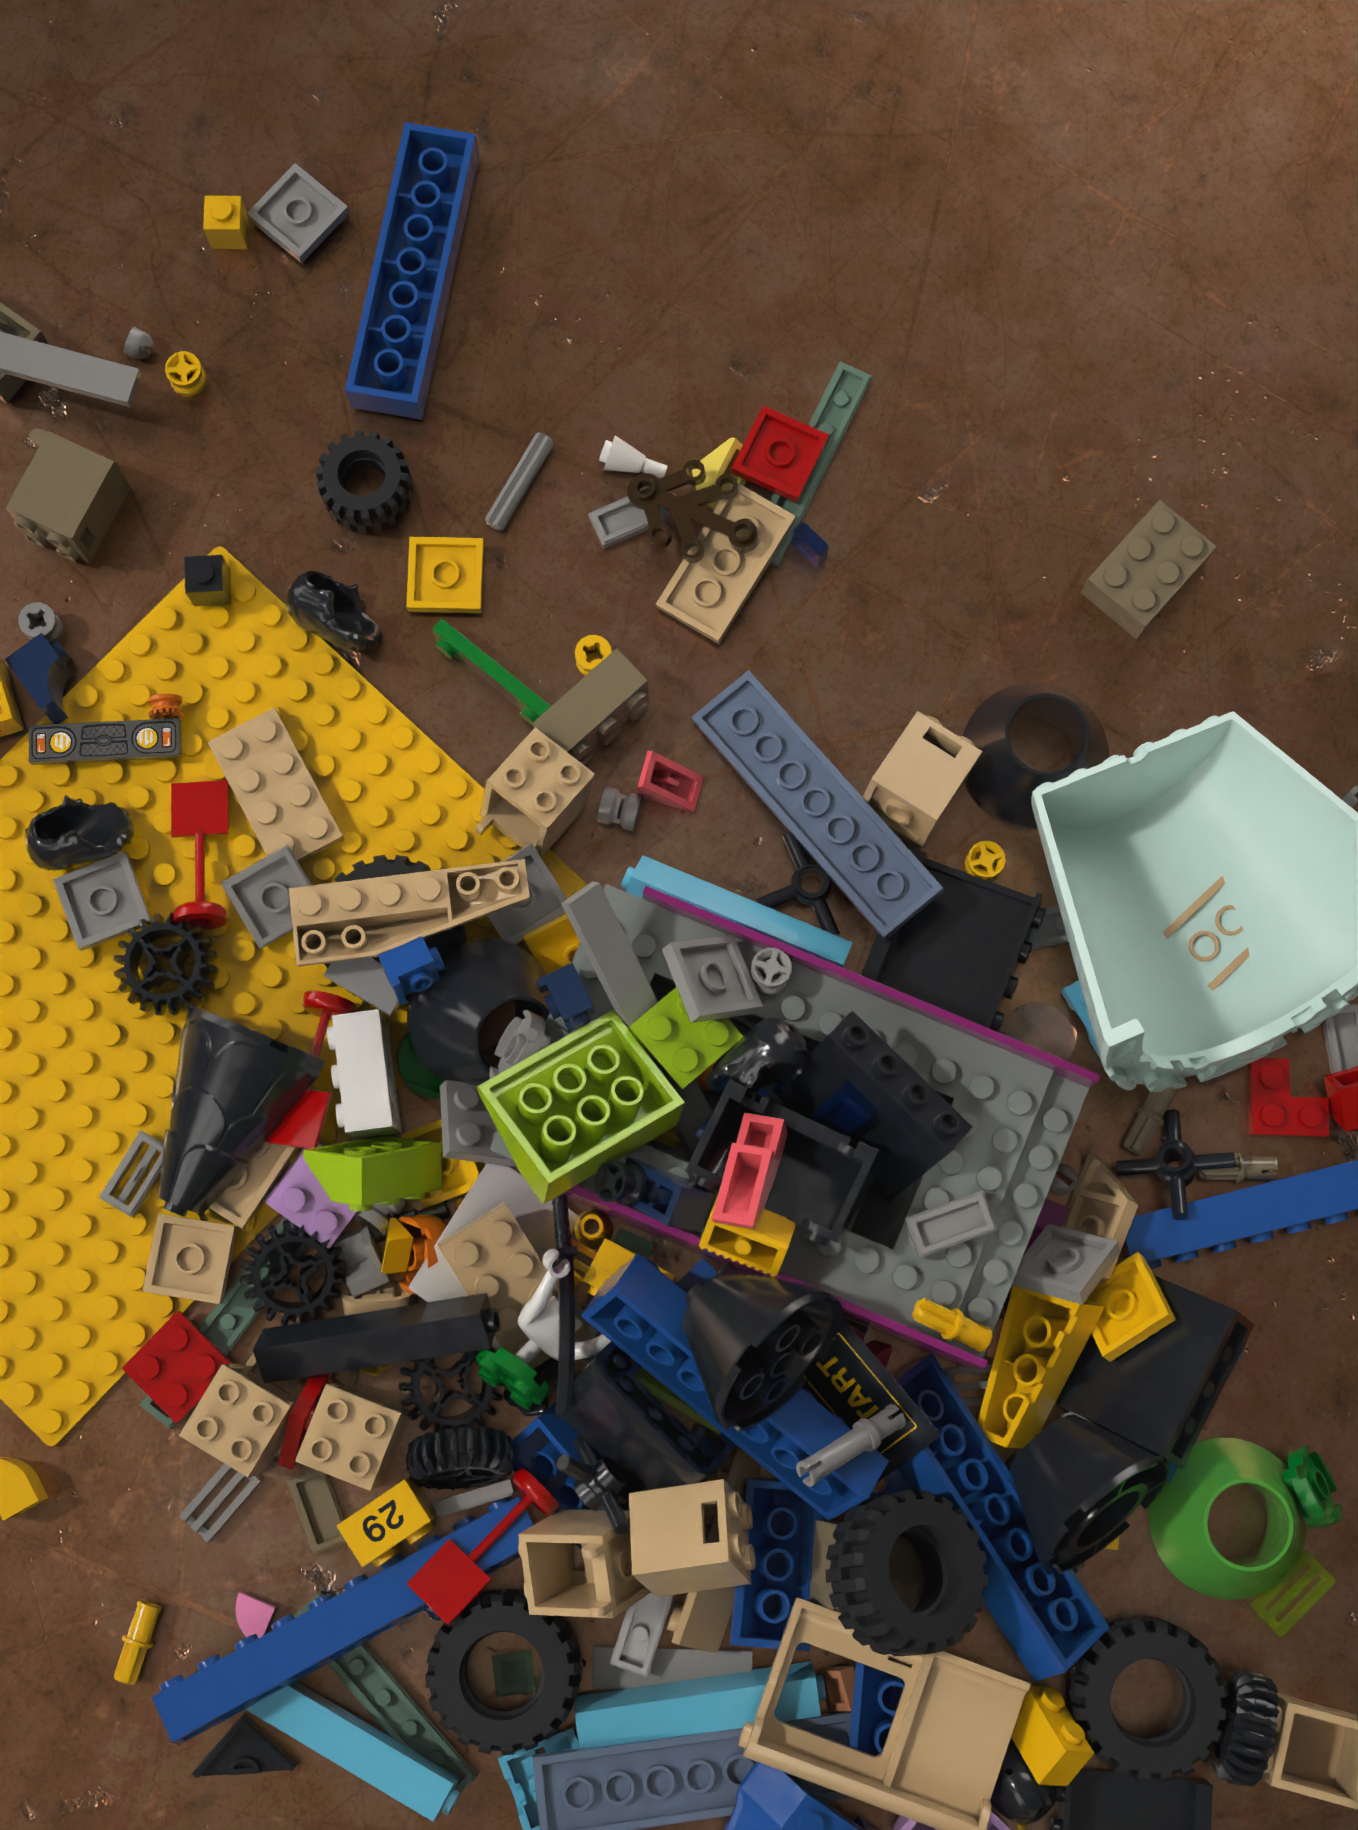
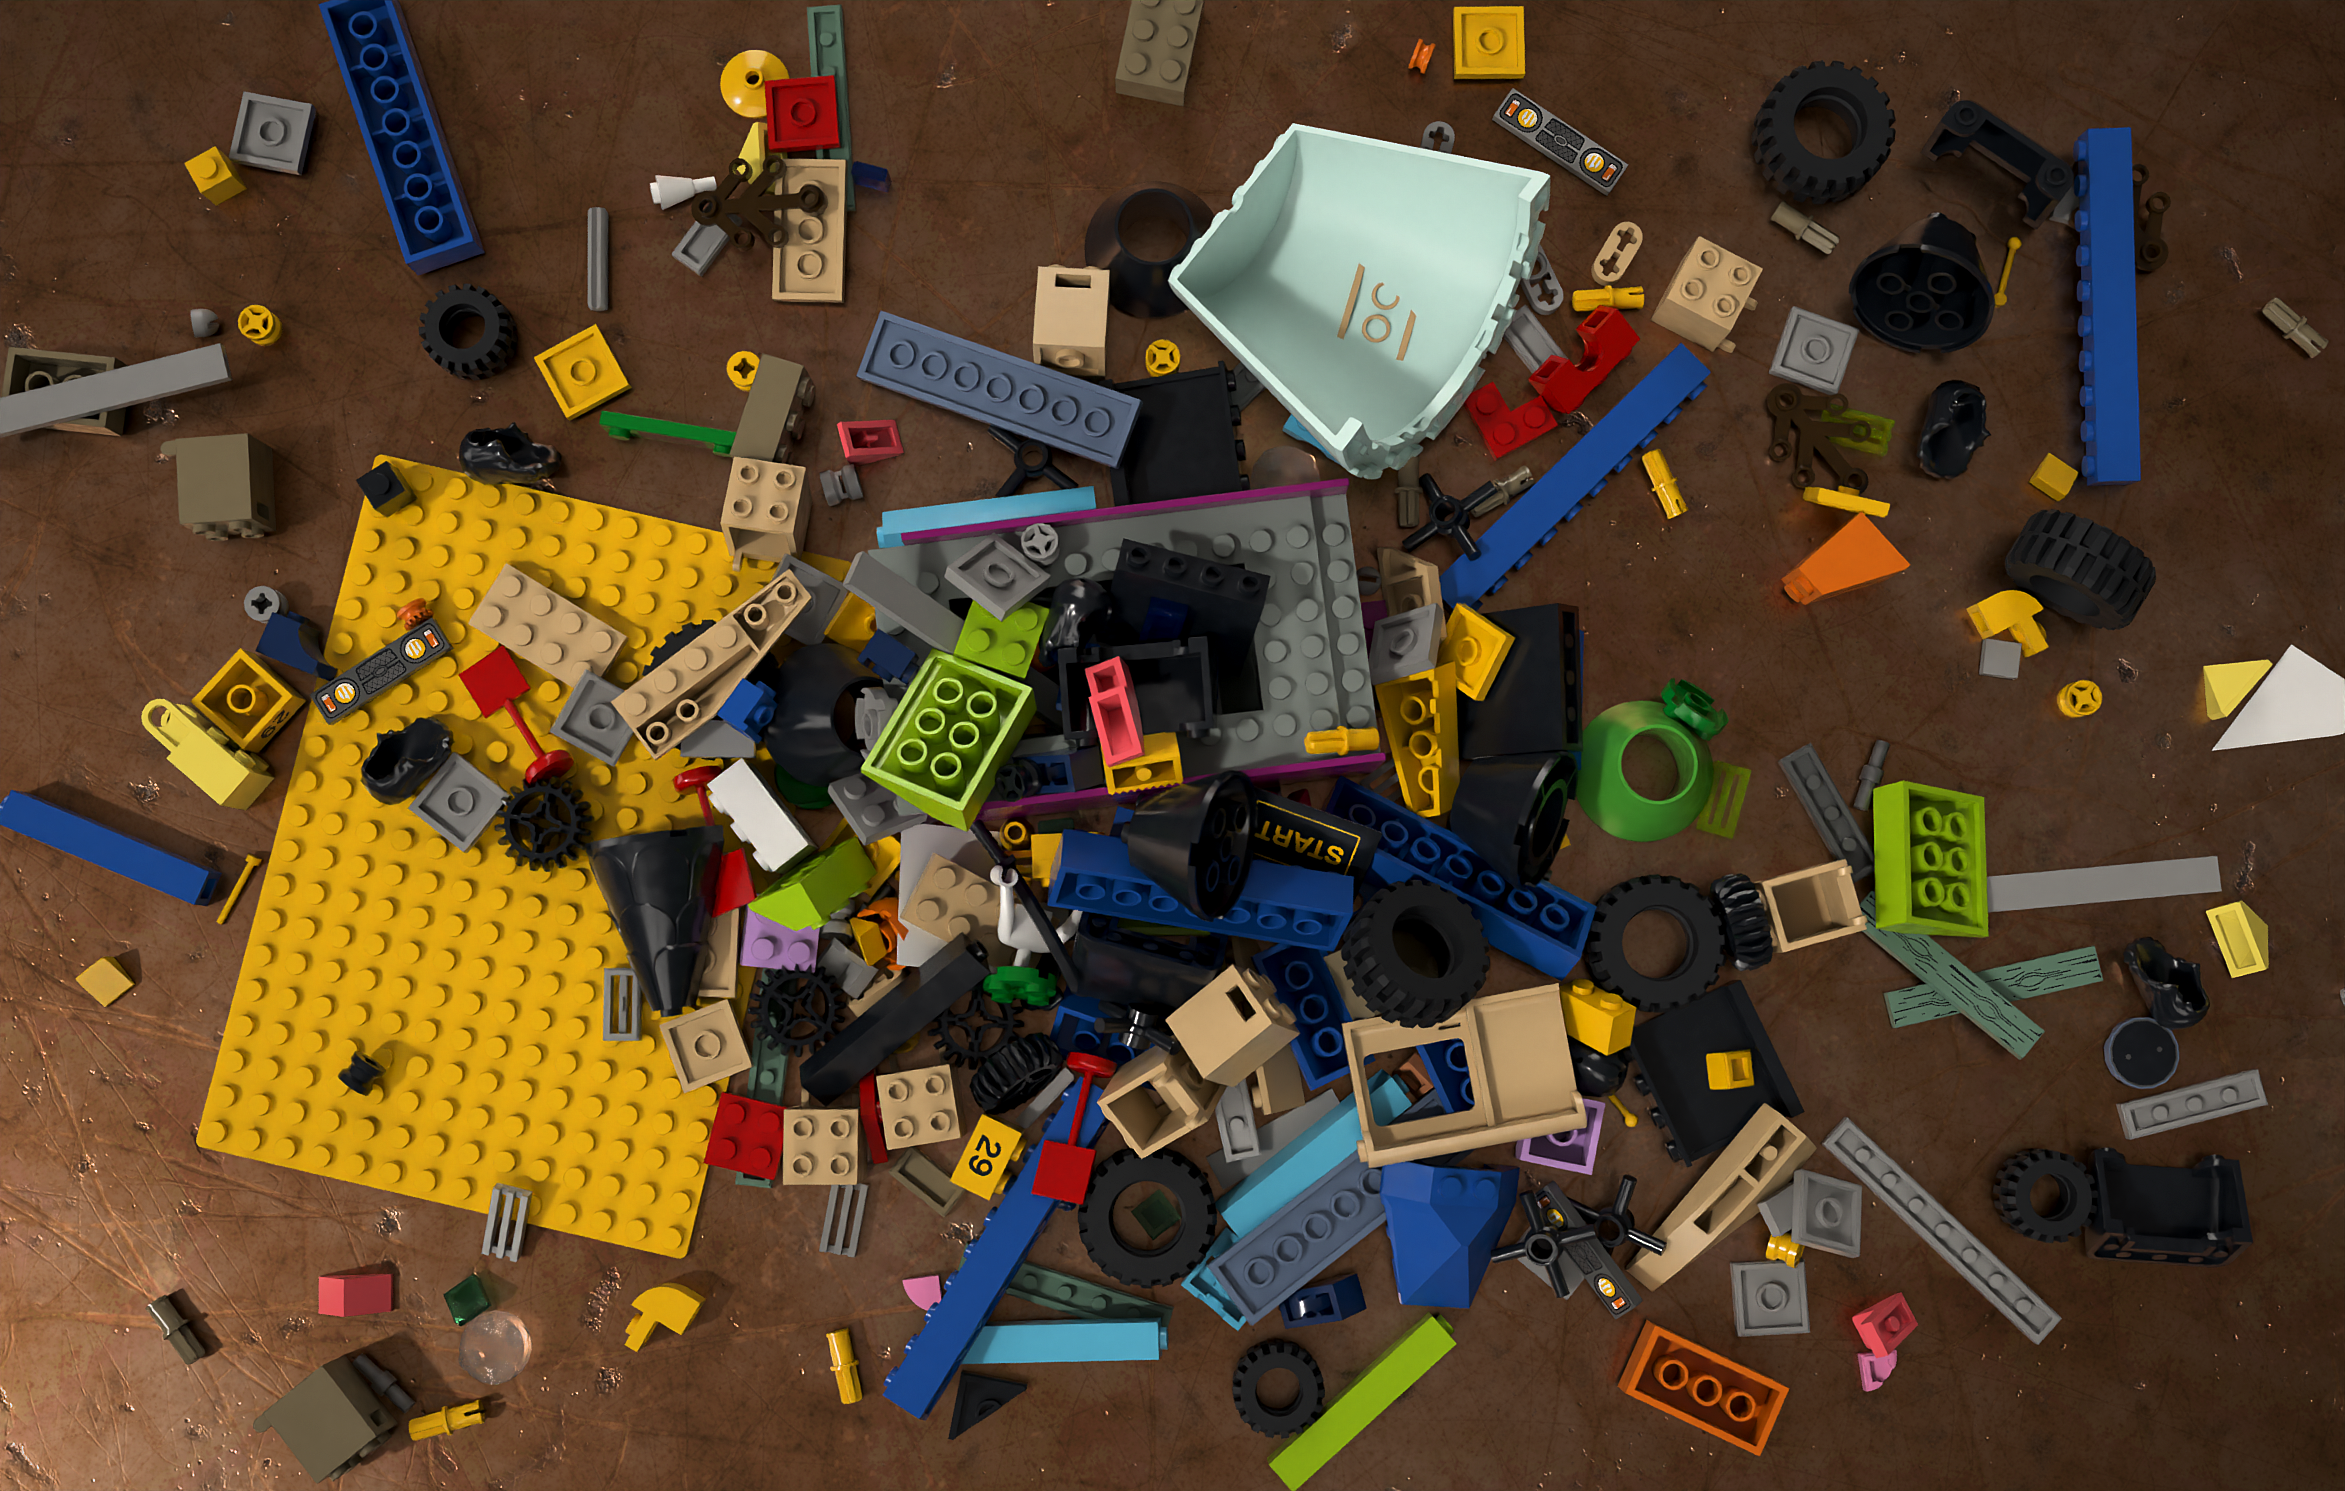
camera: 35 degrees left, 5 degrees up
light grey pin [796,1404,906,1487] -> none
light grey tile [904,1190,998,1258] -> none
none -> yellow dish [720,50,790,119]

